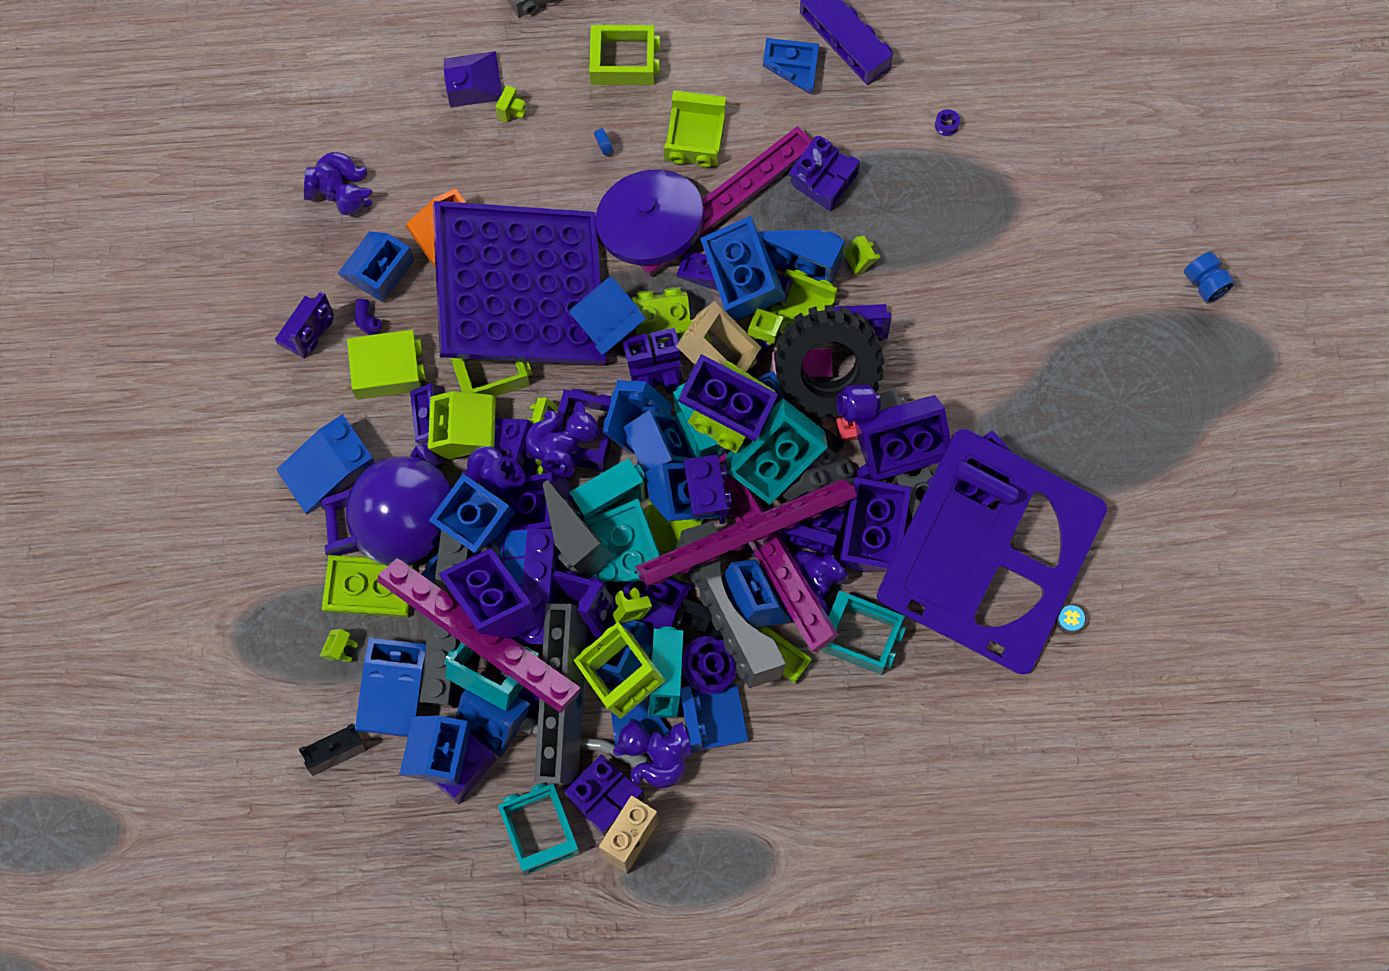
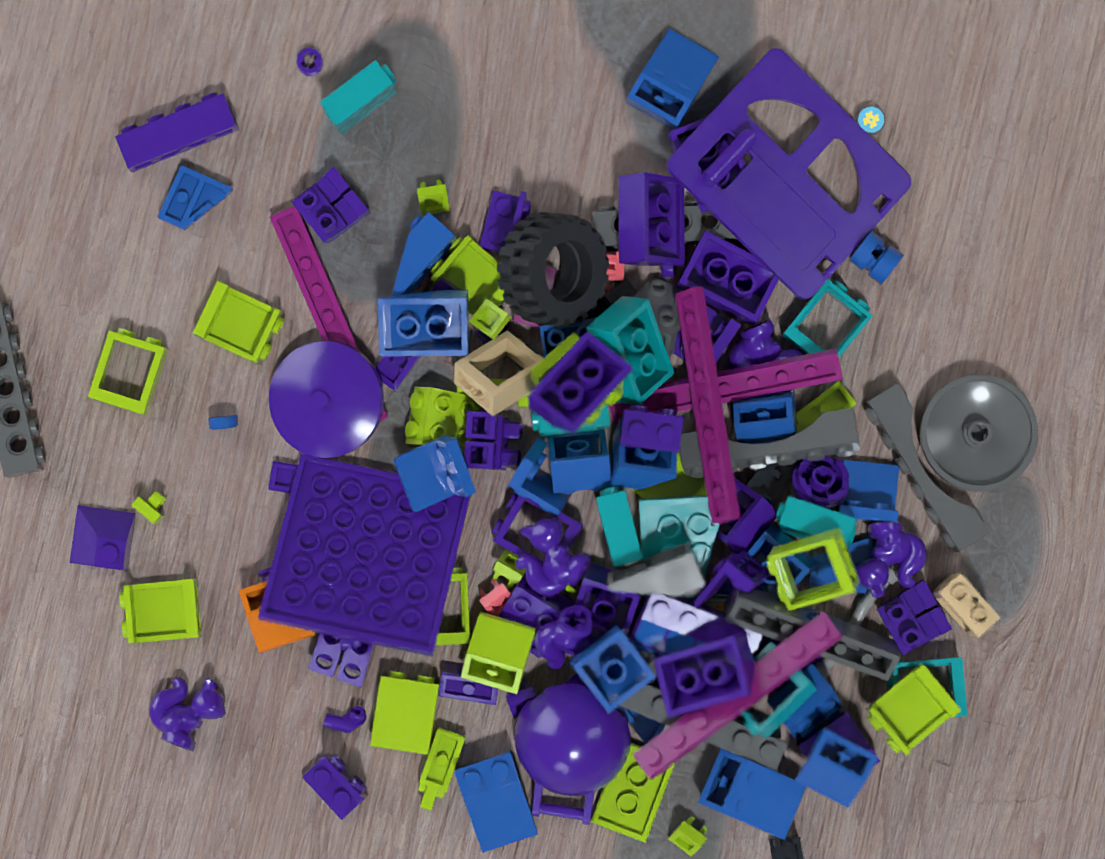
camera: 75 degrees left, 15 degrees up
blue slope [338,231,414,303] -> none
lime tile [613,588,652,623] -> none
dark purple head [837,384,881,422] -> none
none -> lime panel [119,579,202,644]
none -> dark purple tile [268,461,298,494]
none -> dark purple hips [308,633,375,688]
none -> teal brick [320,60,397,135]
none -> lime hinge [418,727,466,811]
none -> coral tile [479,580,512,617]
none -> blue slope [626,28,719,130]
none -> blue wheel [849,231,904,285]
none -> dark grey arch [865,383,990,552]
none -> lime panel [866,664,962,756]
none -> dark grey dish [920,374,1038,492]

